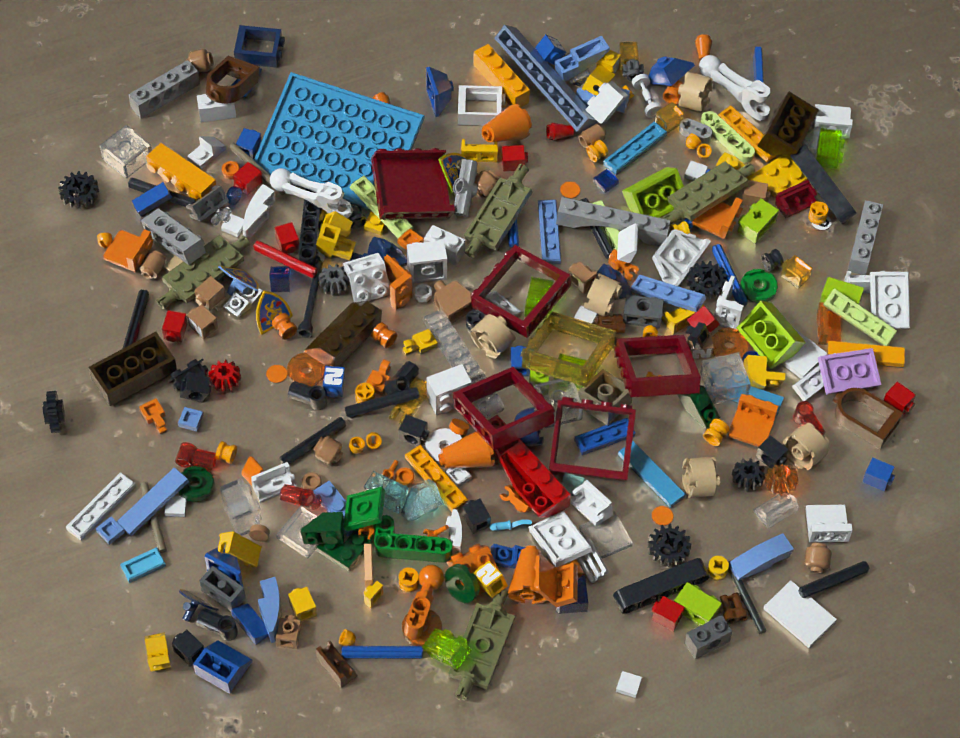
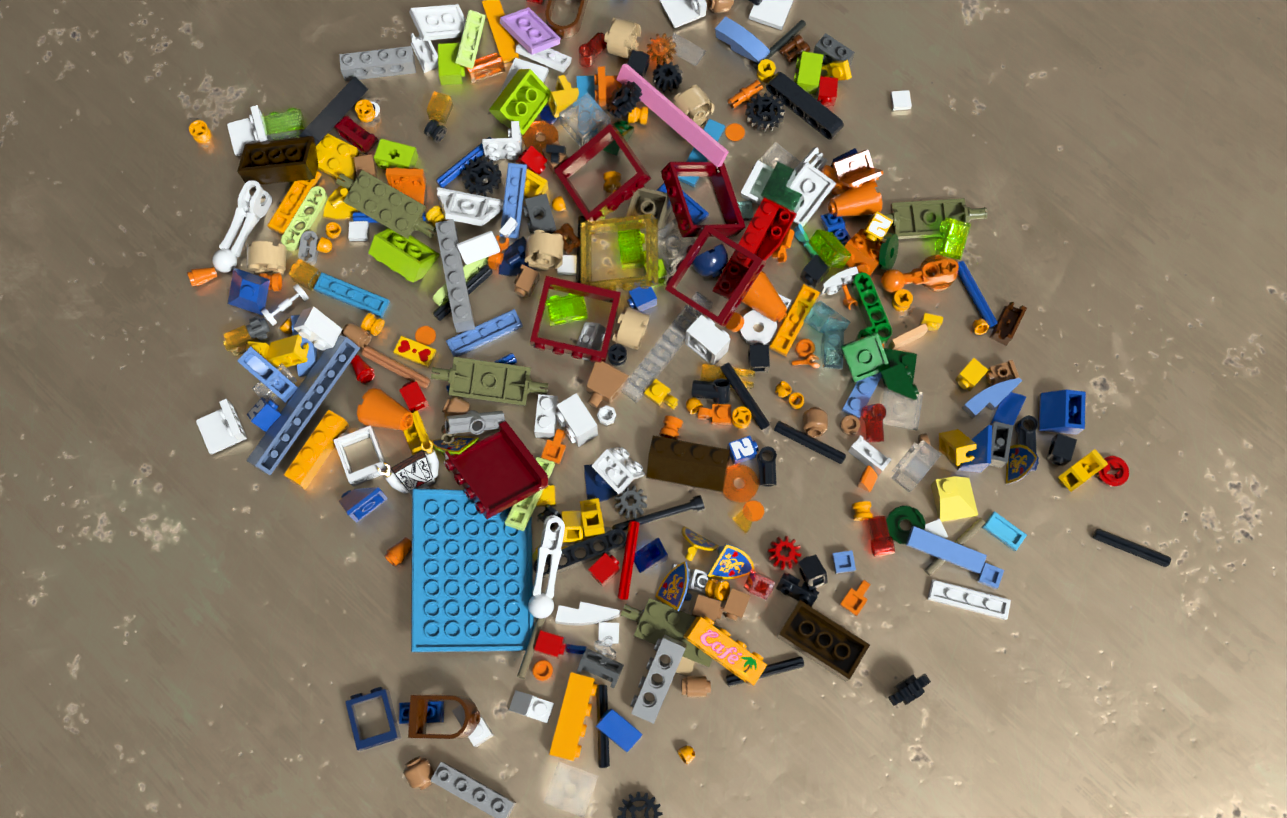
camera: 115 degrees left, 15 degrees up
orange bracket [103,229,153,272] -> none
red brick [162,310,188,342] -> none
blue brick [236,128,262,160] -> none
orange wheel [272,313,298,340] -> none
dark blue shield [368,237,407,266] -> none
orange bracket [384,255,413,310] -> none
clear blue tile [593,169,619,193] -> none
green tile [740,269,778,303] -> none
blue tile [753,47,764,94] -> none
none -> light orange wheel [189,120,212,143]
none -> white bracket [196,399,247,454]
none -> nougat axle [361,346,430,389]
none -> torso [377,438,439,496]
none -> yellow tile [393,336,437,368]
none -> white tile [499,217,518,238]
none -> black gear [606,81,642,118]
none -> bright pink tile [616,64,729,167]
none -> light orange brick [683,616,767,686]
none -> light orange hinge [686,397,703,414]
none -> light orange wheel [705,578,730,601]
none -> shield [707,544,755,580]
none -> orange pin [727,80,763,109]
none -> clear yellow tile [733,506,752,534]
none -> clear red brick [743,570,775,600]
none -> clear green brick [761,162,805,214]
none -> clear neon green brick [808,229,851,269]
none -> yellow plate [821,60,852,81]
none -> light yellow slope [931,476,978,522]
none -> black axle [1093,529,1171,567]
none -> red gear [1098,456,1129,487]

